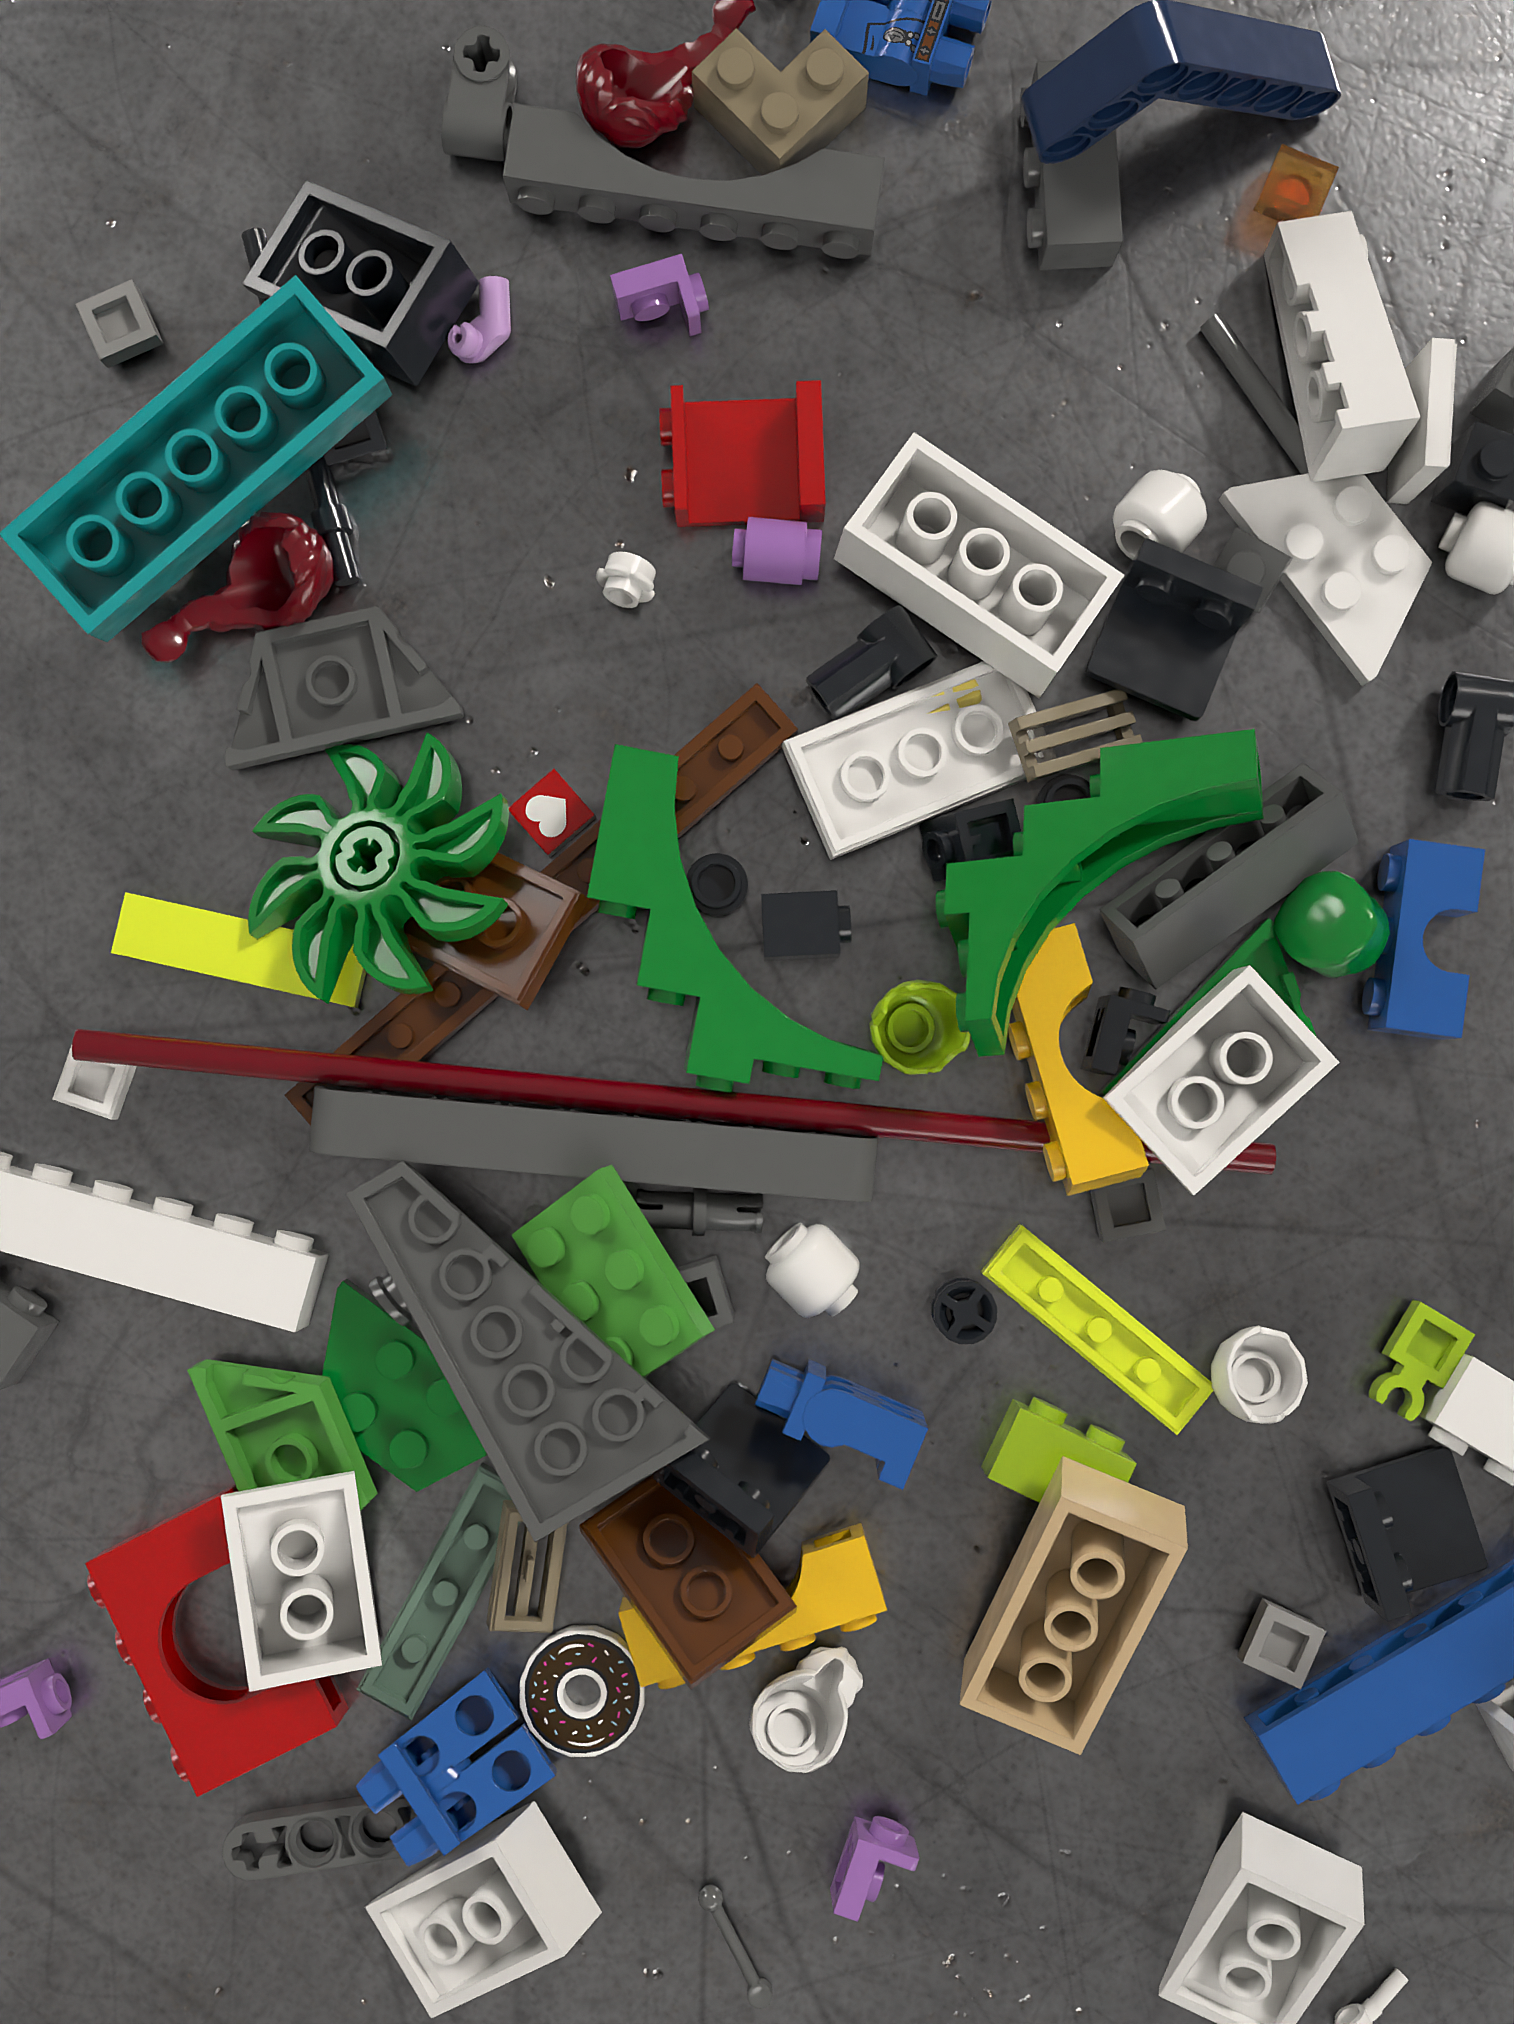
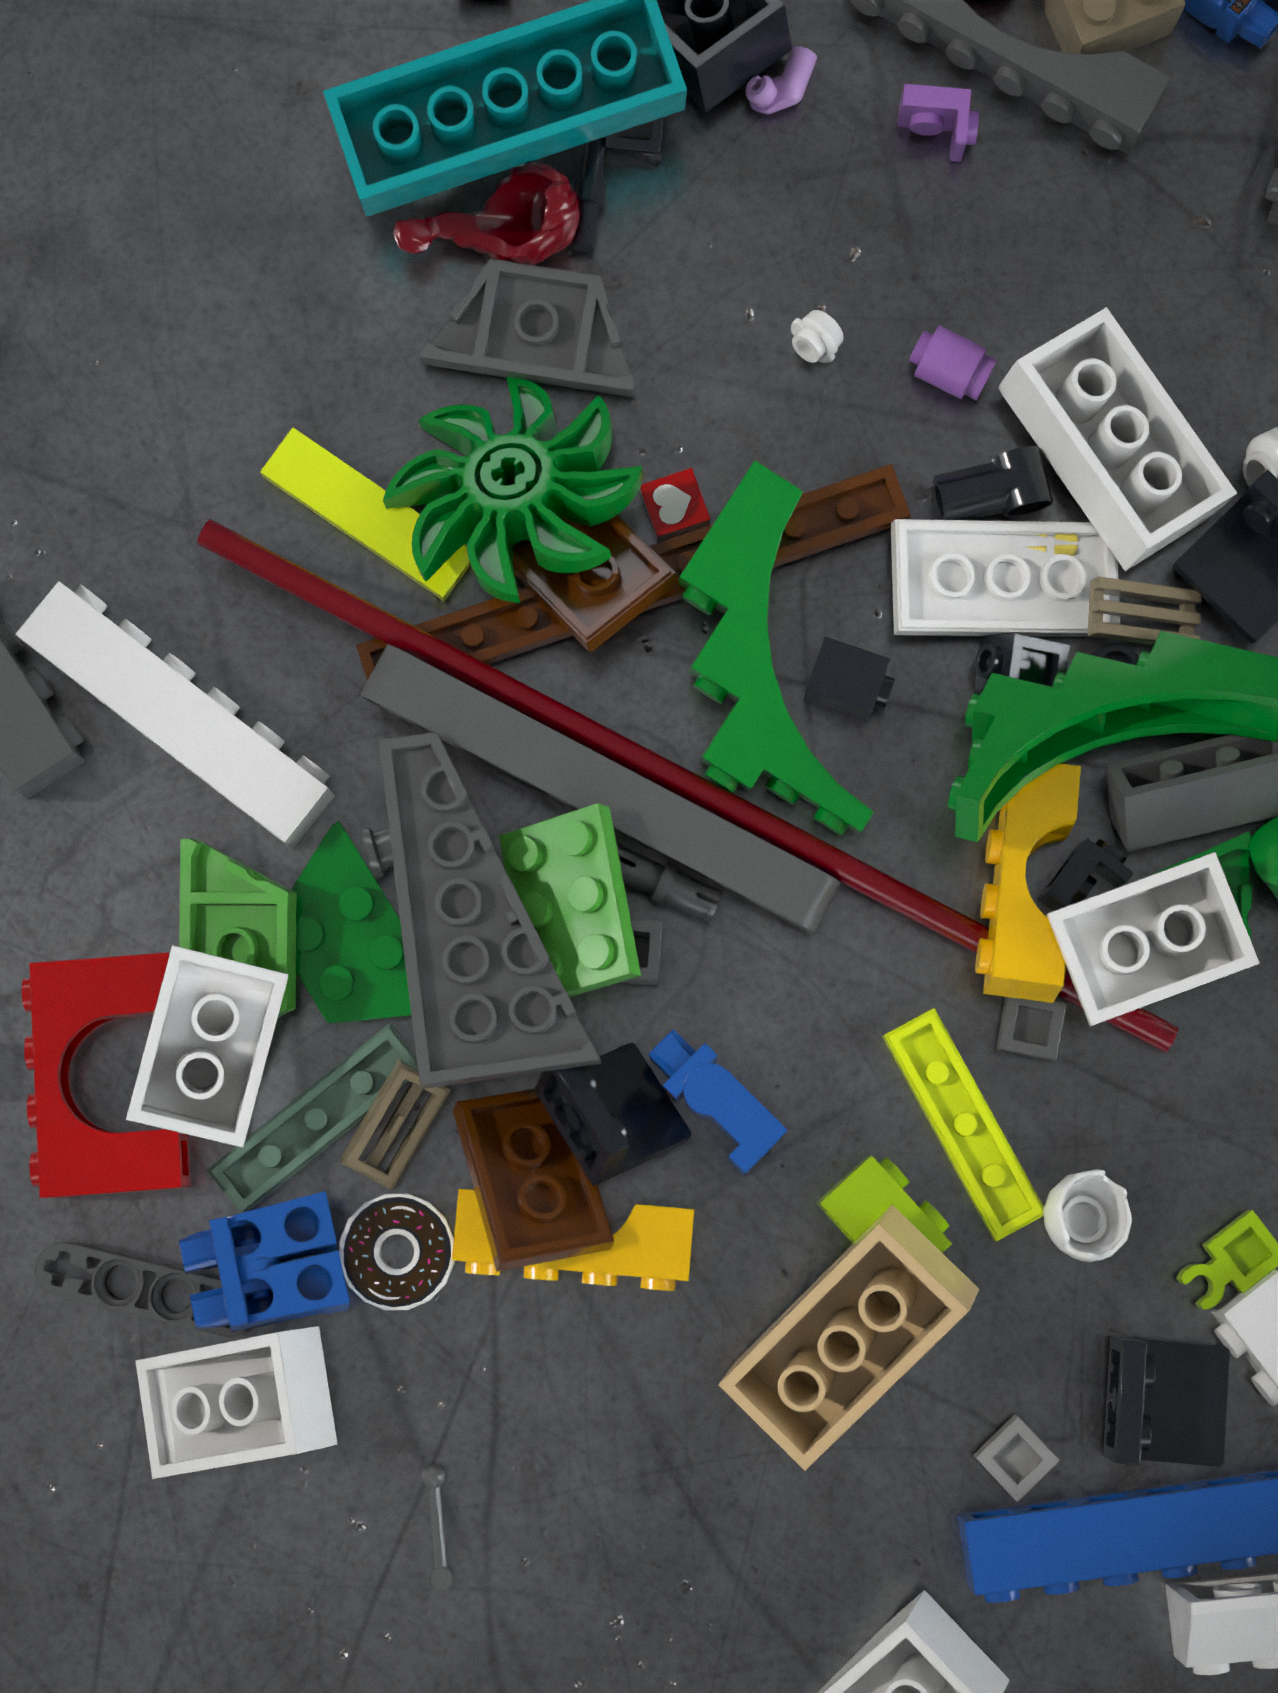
camera: 20 degrees right, 5 degrees down
white tile [53,1045,137,1120] -> none
red panel [659,380,826,527] -> none
black plate [687,853,748,916] -> none
white hair [749,1646,863,1773] -> none
white head [765,1223,859,1318] -> none
medium lavender bracket [830,1816,920,1922] -> none
lime hair [869,979,970,1074] -> none
black wheel [930,1277,997,1344] -> none

